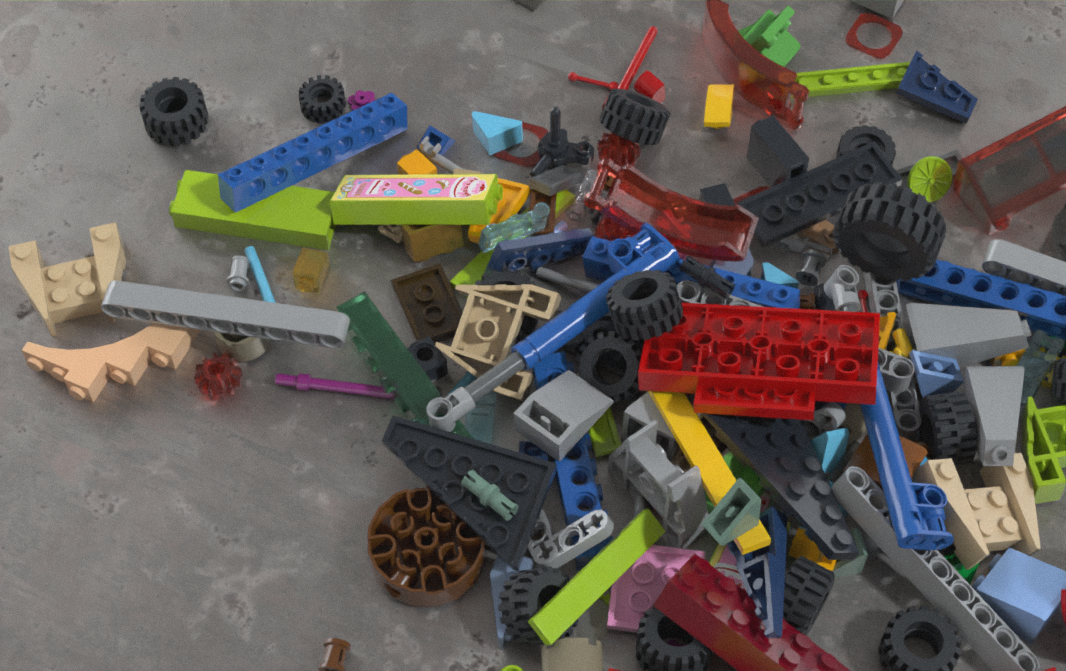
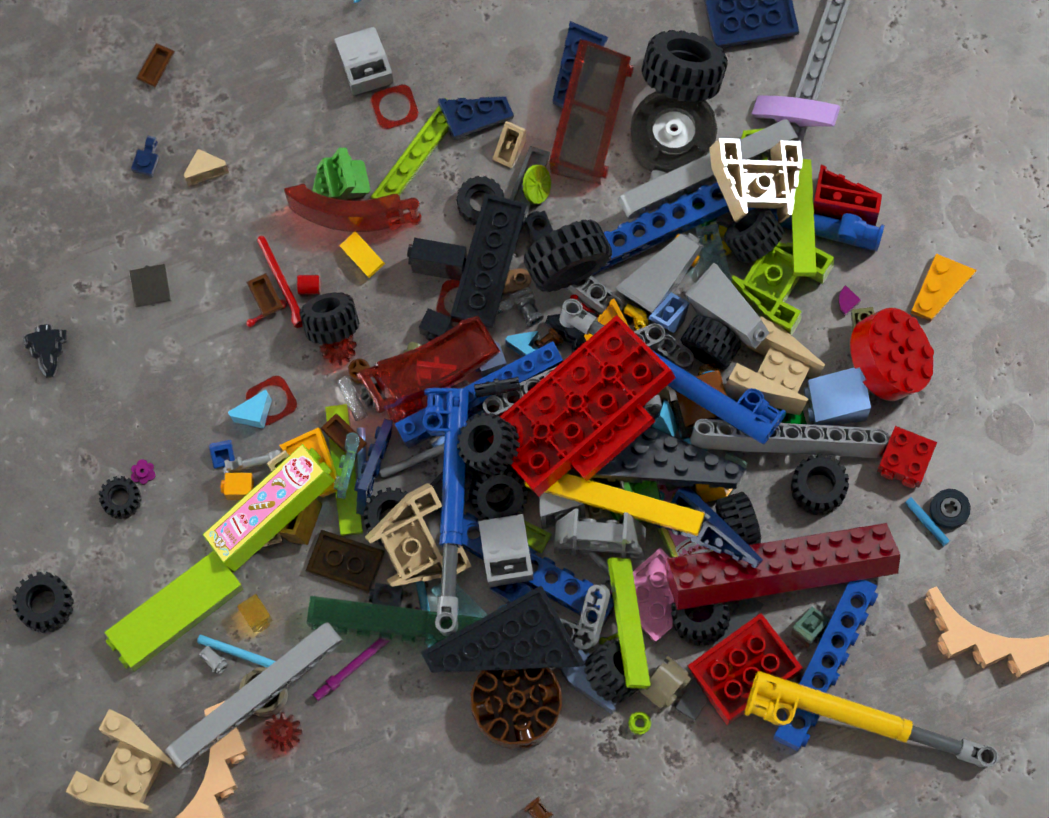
camera: 45 degrees left, 15 degrees up
blue brick [218,93,408,213] -> none
sand green pin [461,470,518,521] -> none
flat silver tile [529,165,583,196] -> none
black piece [530,107,594,177] -> none
sand green slope [702,478,761,546] -> none
none -> reddish brown tile [246,273,284,317]
none -> tan slope [492,121,526,168]

